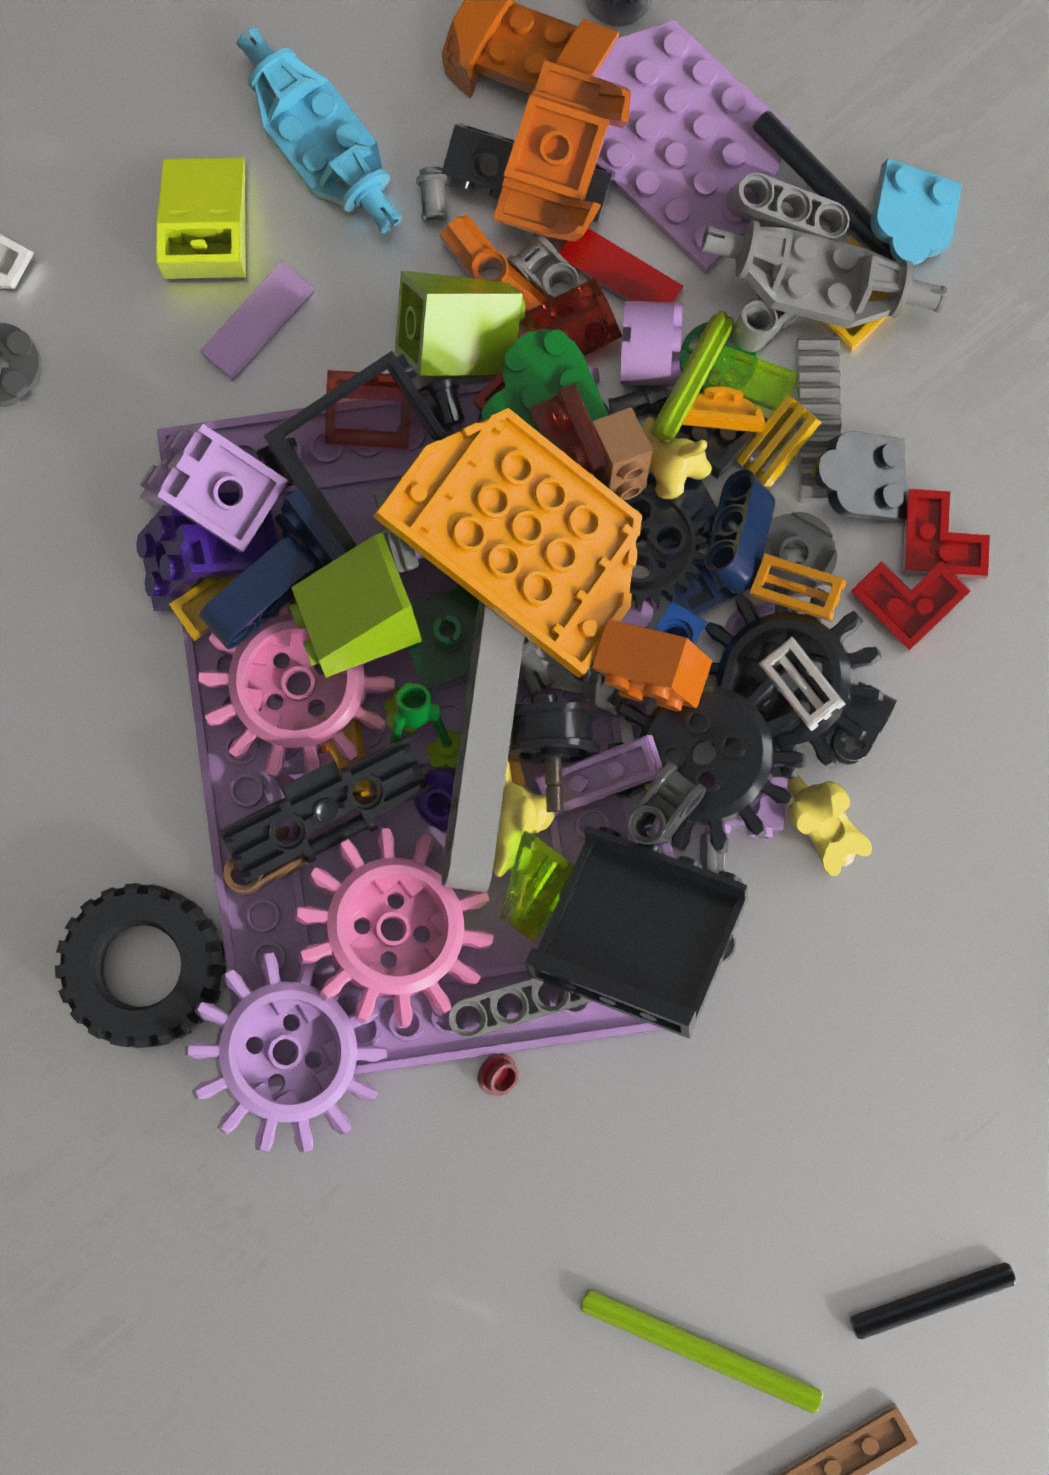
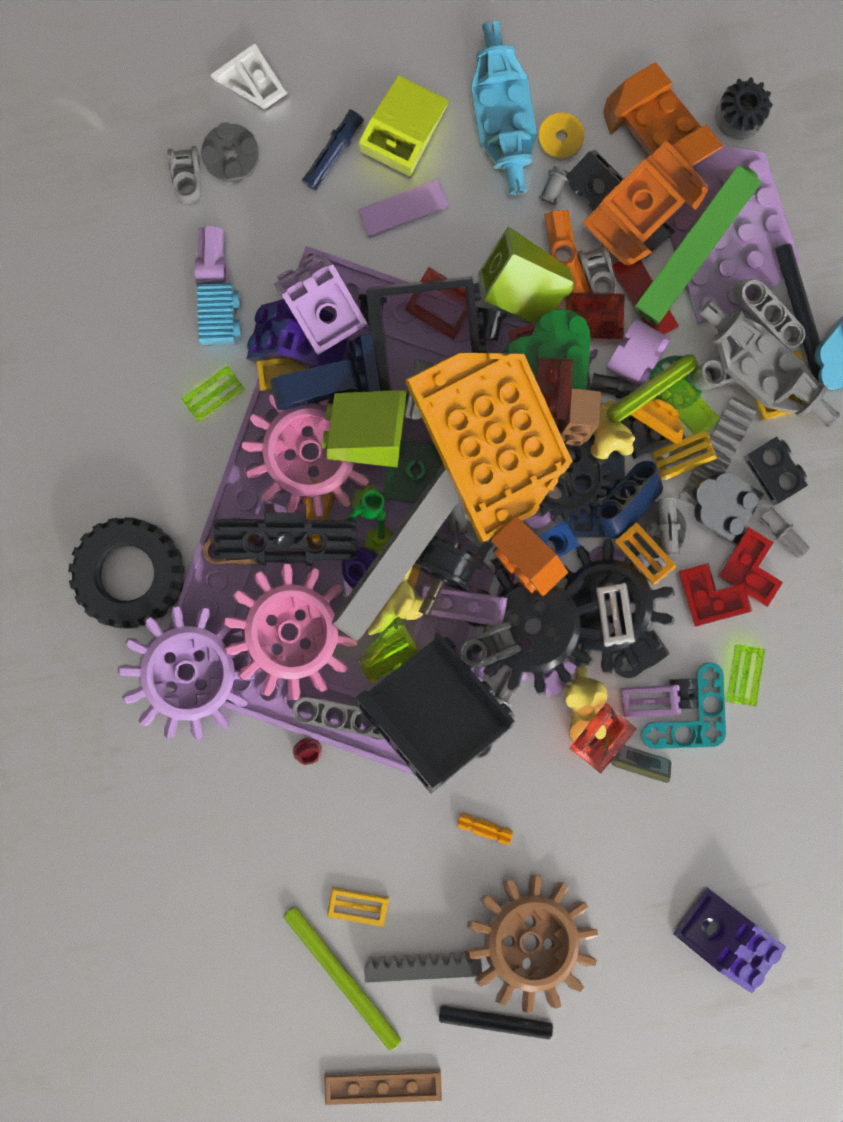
camera: 30 degrees right, 5 degrees up
none -> clear neon green tile [181,365,245,423]
none -> lavender piece [195,226,226,284]
none -> medium azure brick [197,283,241,346]
none -> dark blue pin [301,109,364,191]
none -> yellow tile [327,887,389,927]
none -> dark grey gear [364,952,482,983]
none -> light orange axle [457,813,513,845]
none -> medium nougat gear [465,875,598,1013]
none -> yellow piece [538,112,584,161]
none -> clear red tile [569,703,637,774]
none -> slope [611,743,672,783]
none -> lavender tile [621,685,681,717]
none -> bright green brick [633,165,762,327]
none -> teal beam [640,662,726,749]
none -> light grey pin [657,498,680,557]
none -> black wheel [669,679,699,709]
none -> clear neon green tile [726,645,765,706]
none -> black brick [743,436,808,506]
none -> light grey axle [758,507,810,558]

